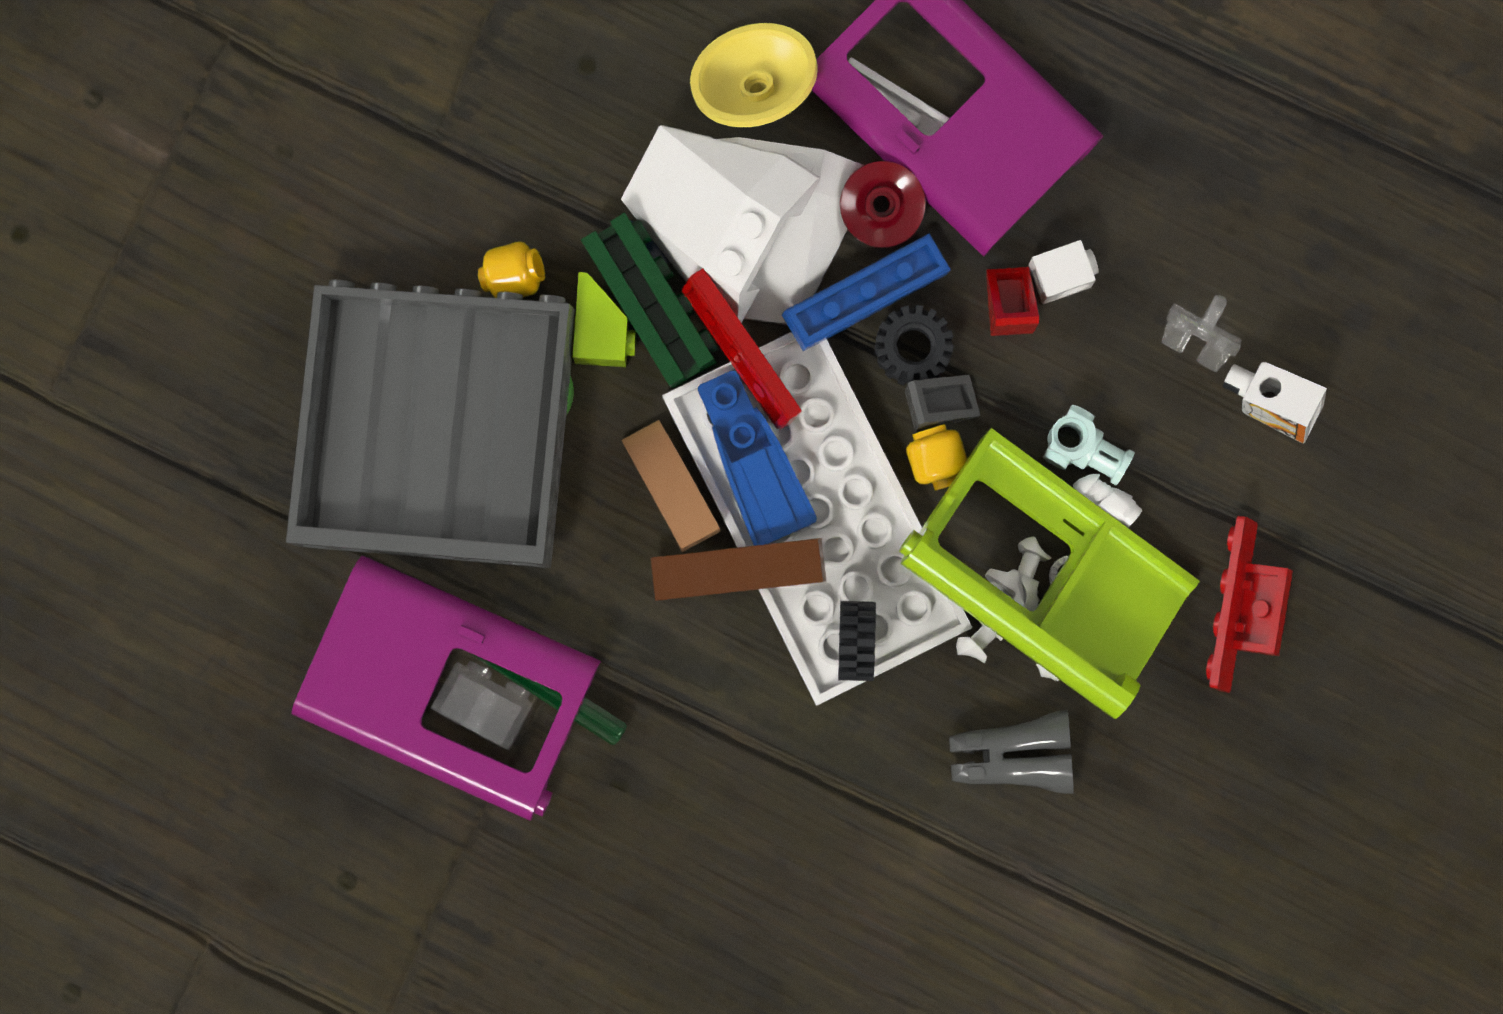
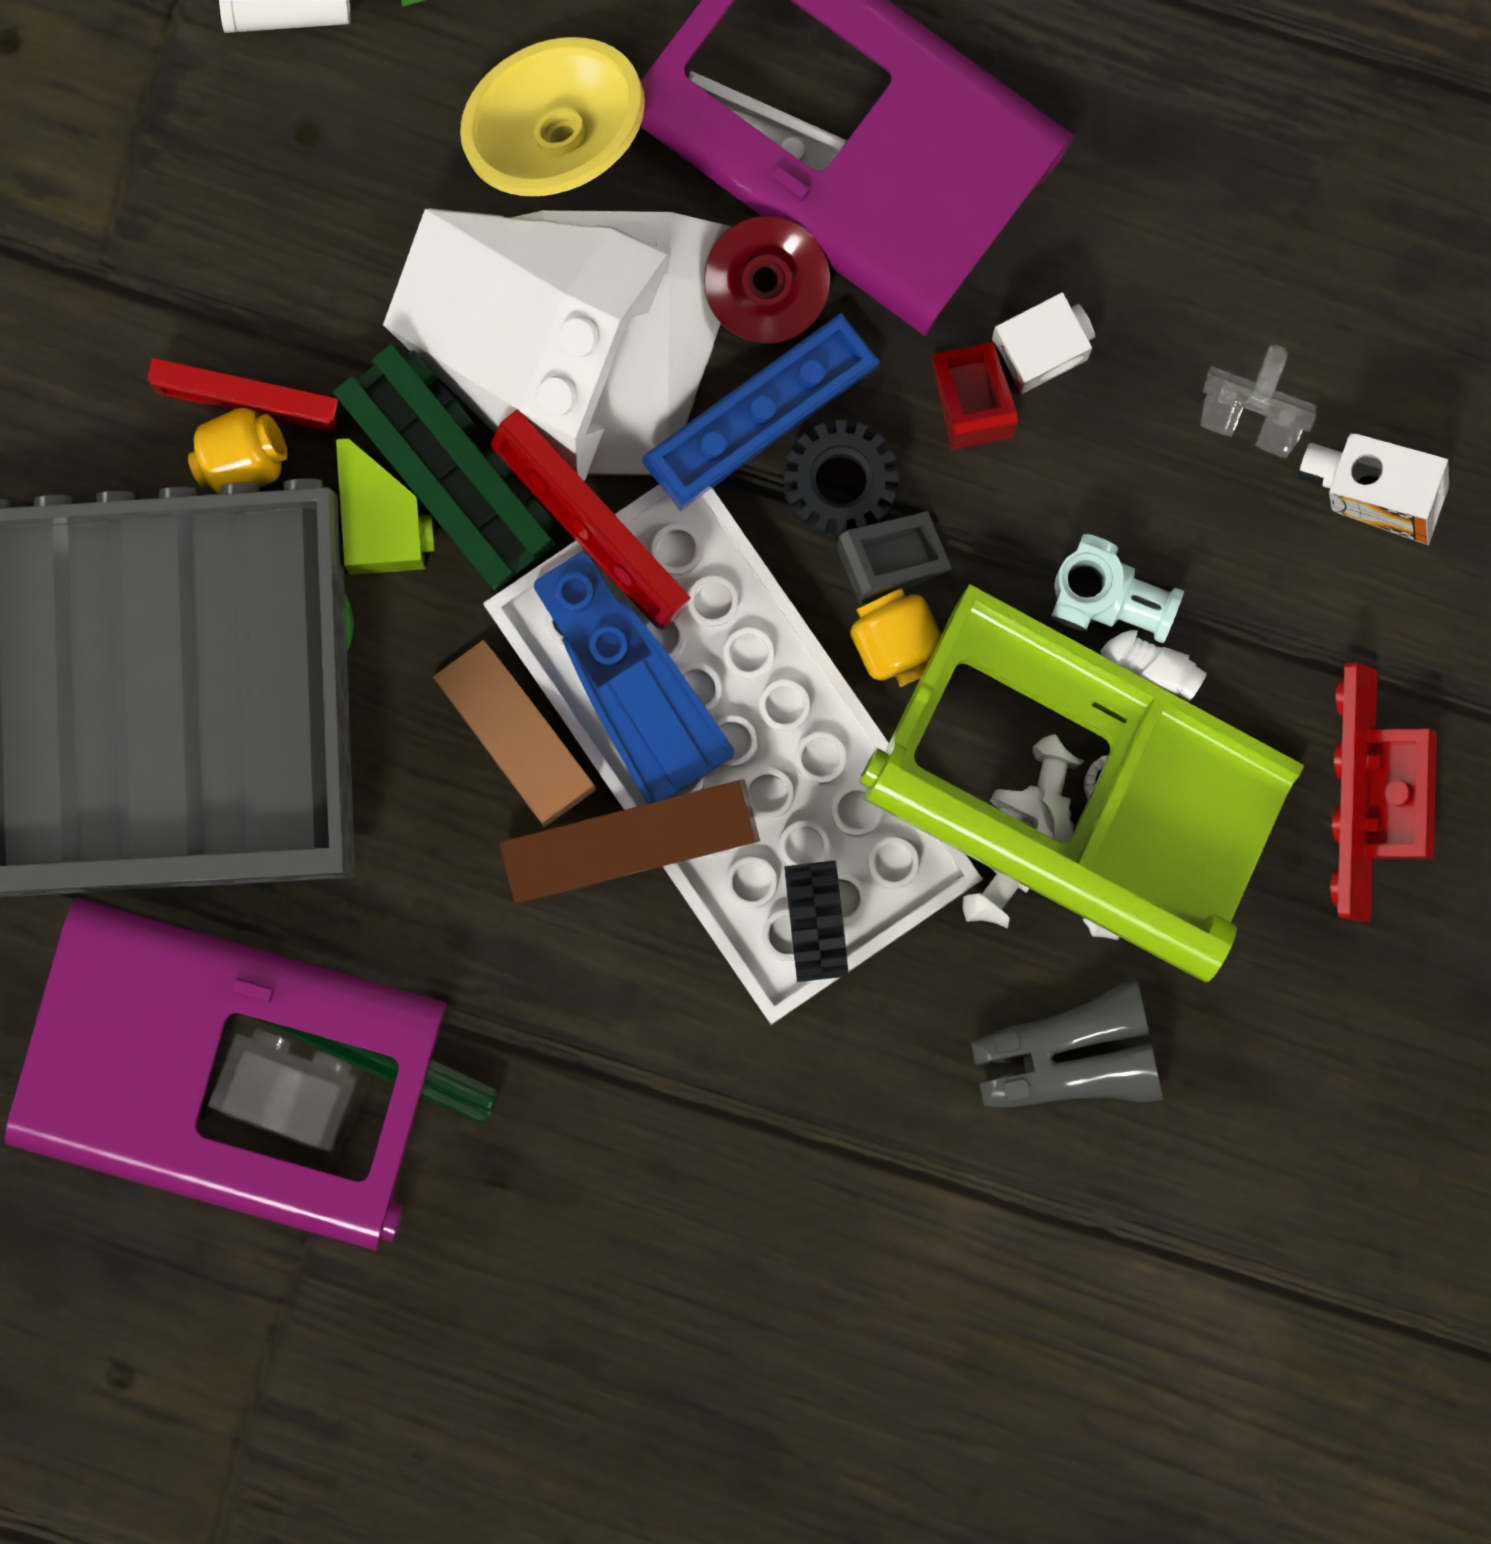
camera: 10 degrees left, 0 degrees up
none -> red tile [147,358,344,434]

